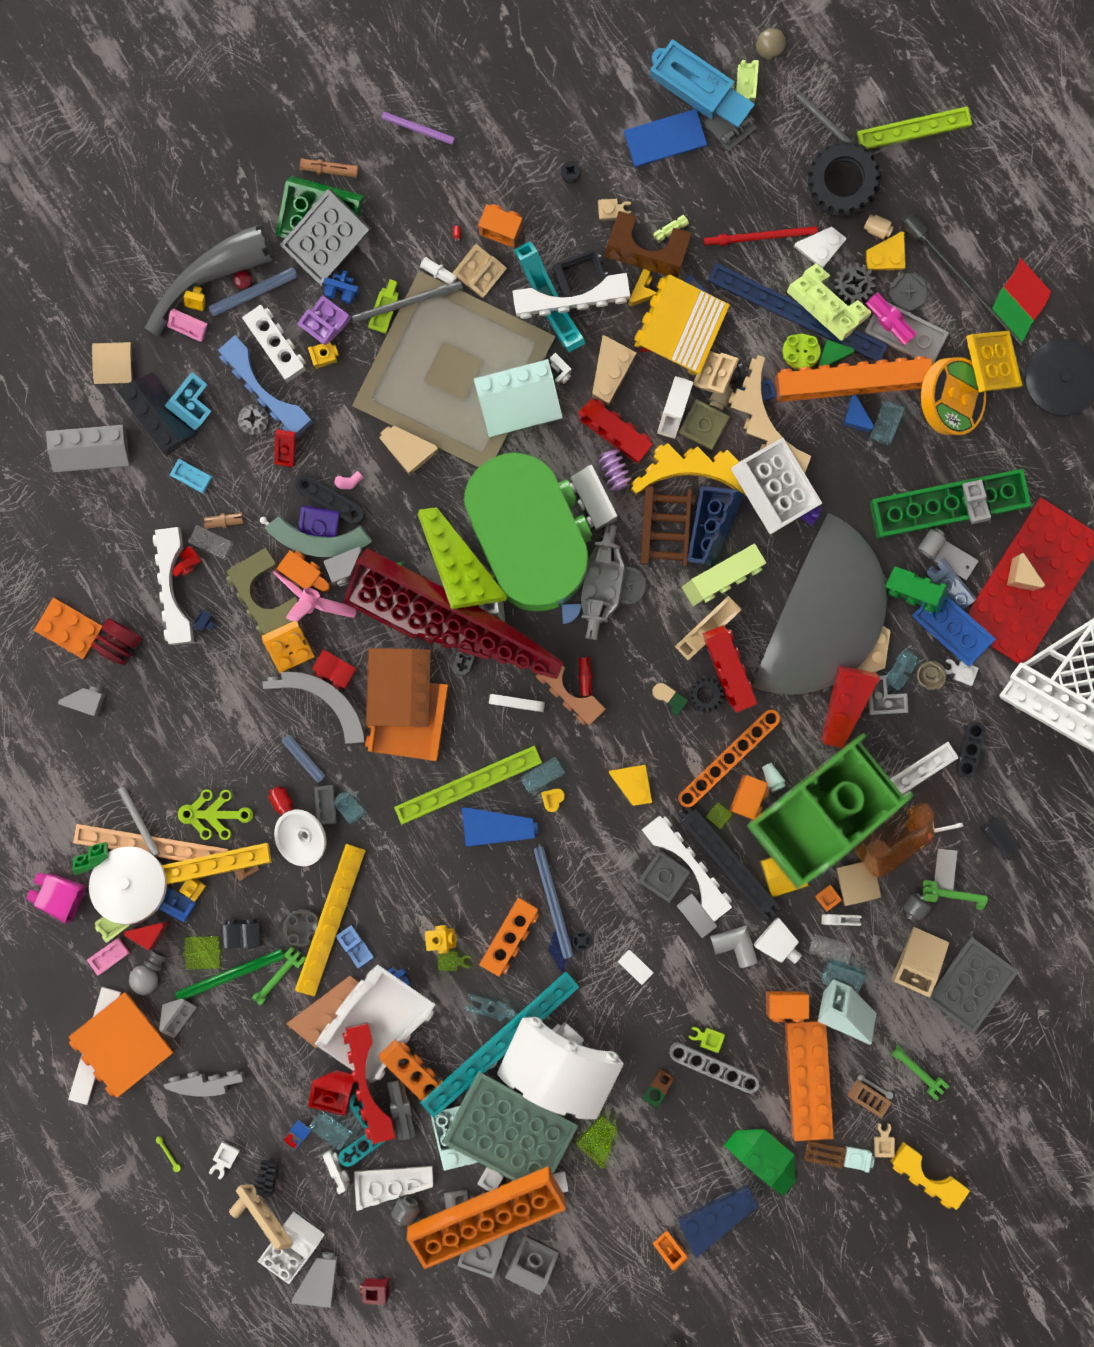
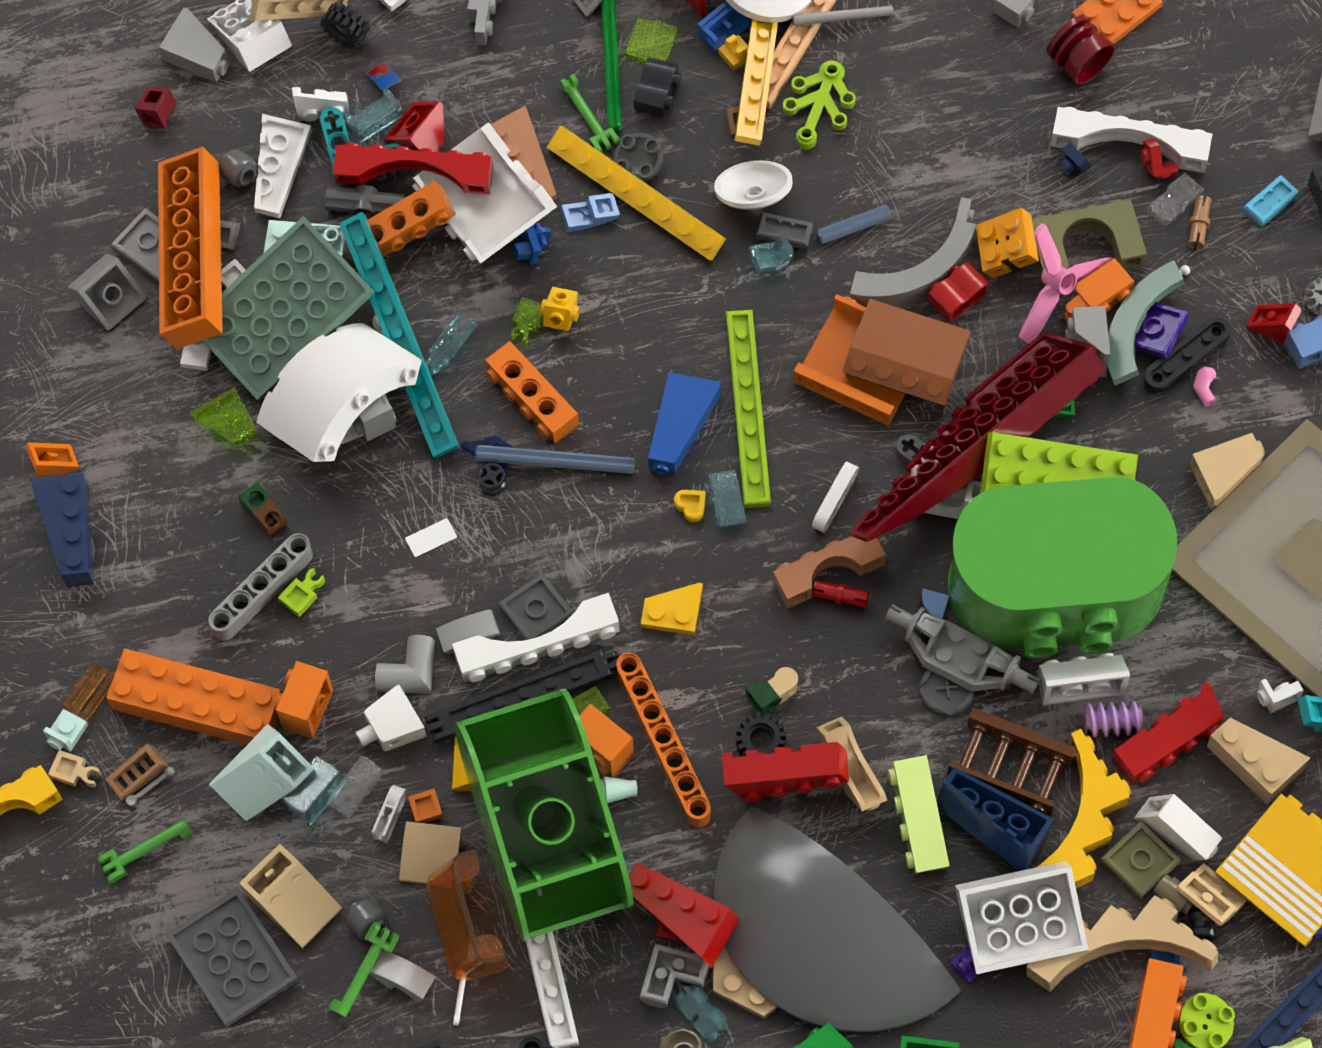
camera: 110 degrees right, 20 degrees down
red brick [267,786,293,816] -> none
light aqua slope [474,359,563,437] -> none
green wedge [724,1129,796,1196] -> none

